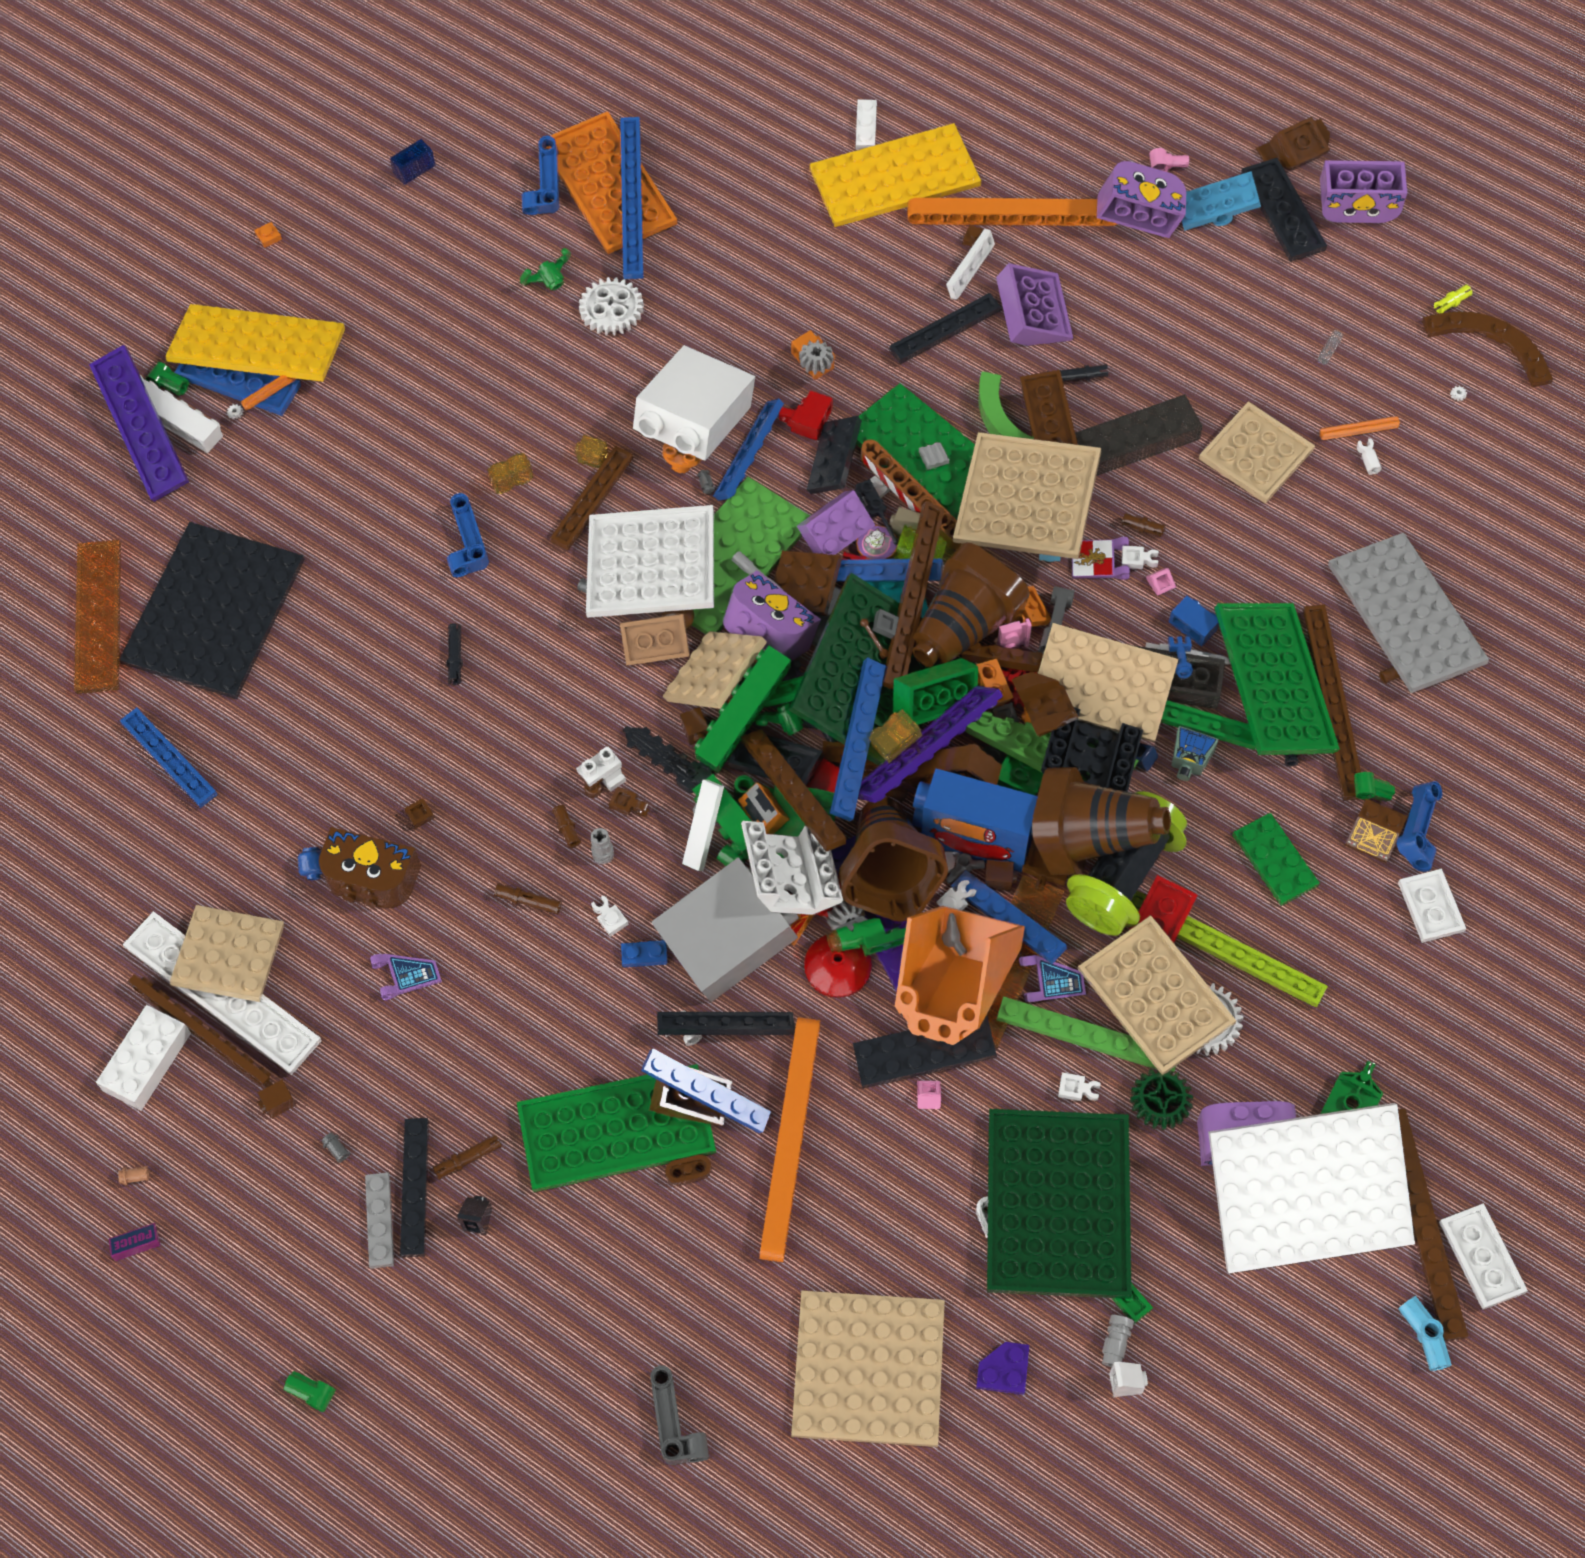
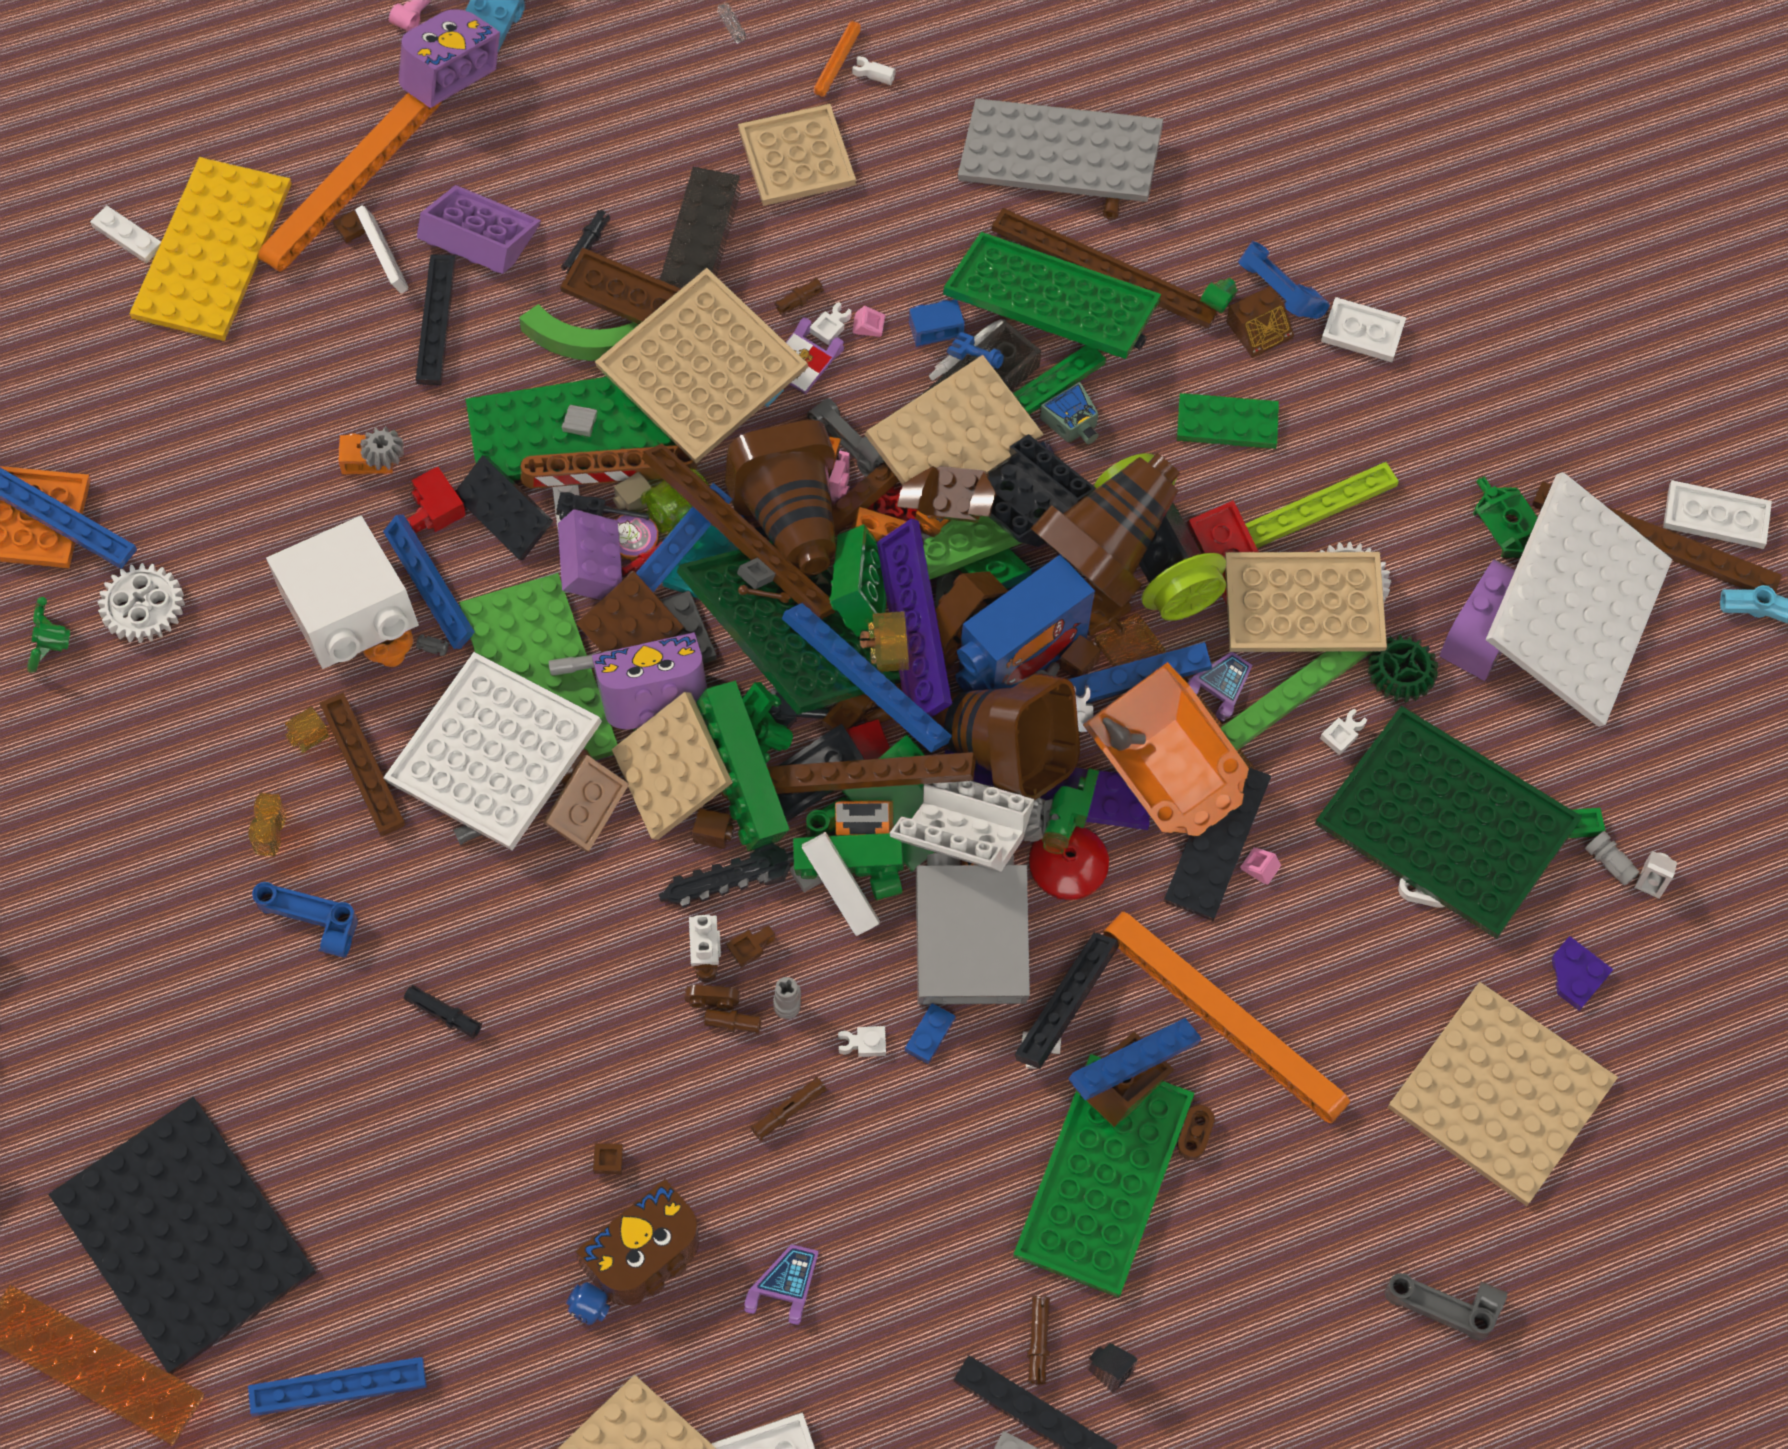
camera: 60 degrees left, 0 degrees up
none -> reddish brown plate [684,985,740,1010]

